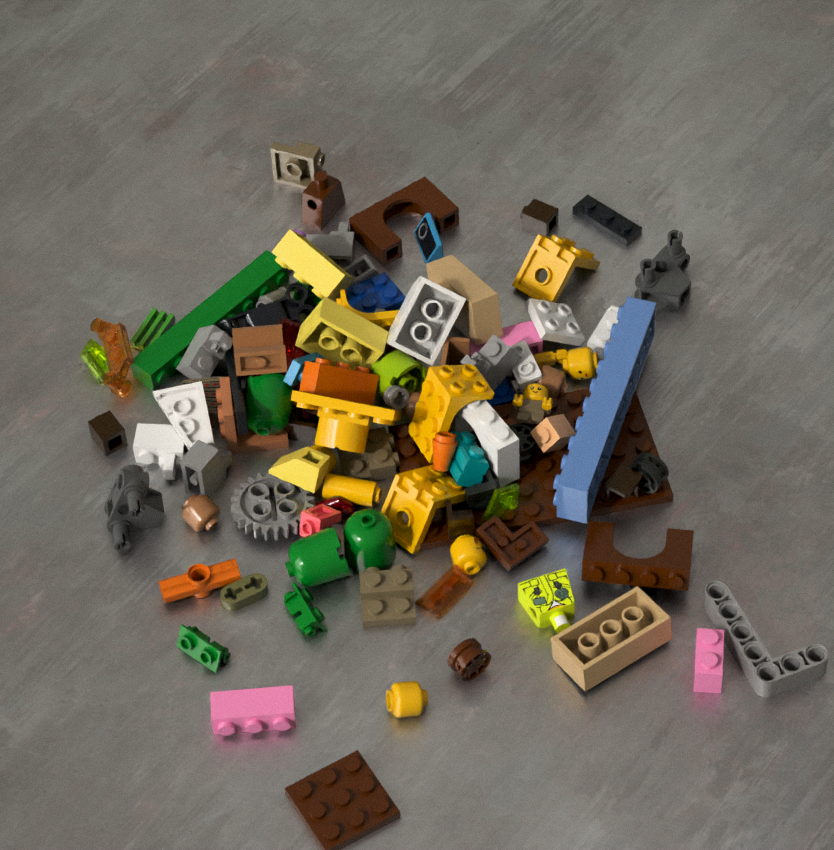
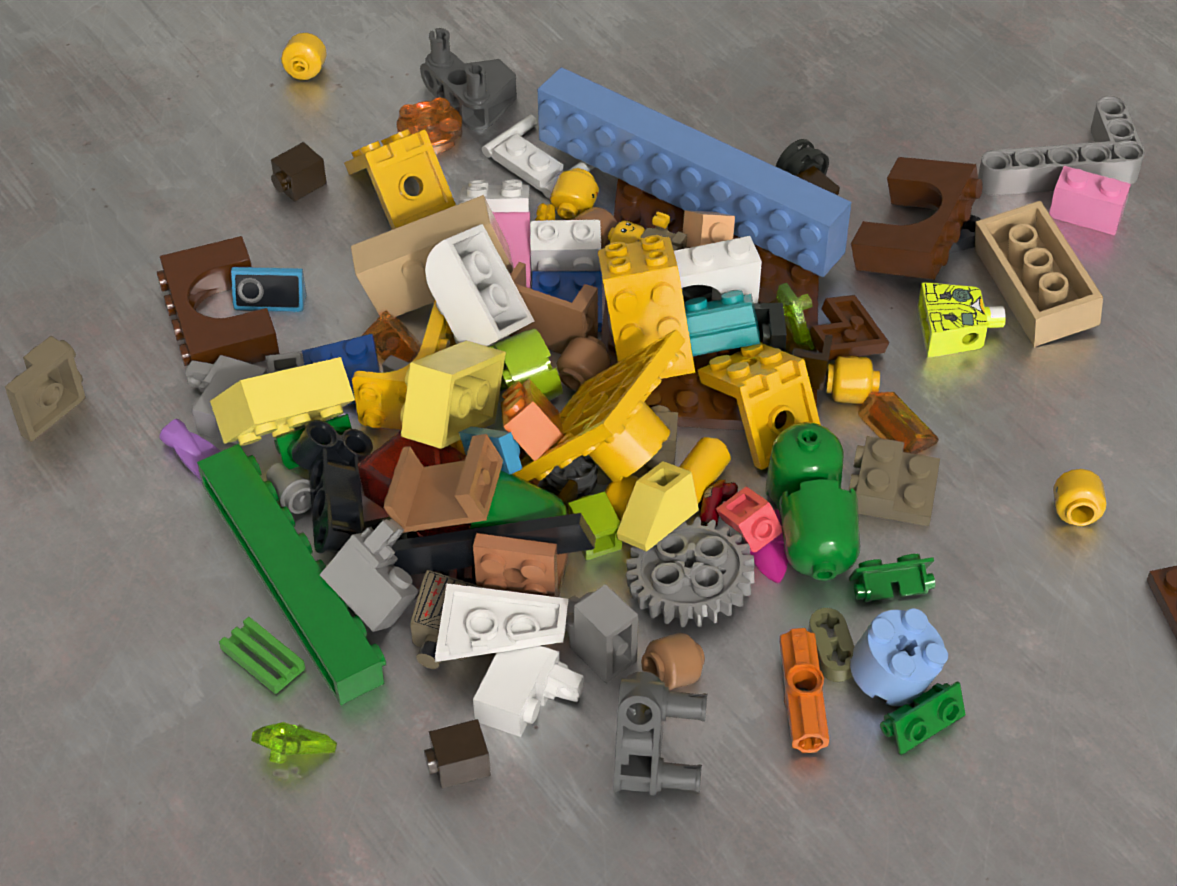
camera: 75 degrees left, 0 degrees up
clear orange plate [90,318,134,398] -> none
bright pink brick [210,685,296,735] -> none
reddish brown torso [302,171,346,230] -> none
light grey bush [384,385,409,410] -> none
orange cone [432,431,458,472] -> none
reddish brown wheel [448,638,491,681] -> none
light grey hinge [460,334,522,391] -> none
black plate [572,195,642,247] -> none
none -> yellow head [281,33,327,80]
none -> clear orange plate [396,98,463,154]
none -> lime brick [568,491,622,561]
none -> light blue brick [850,608,948,706]

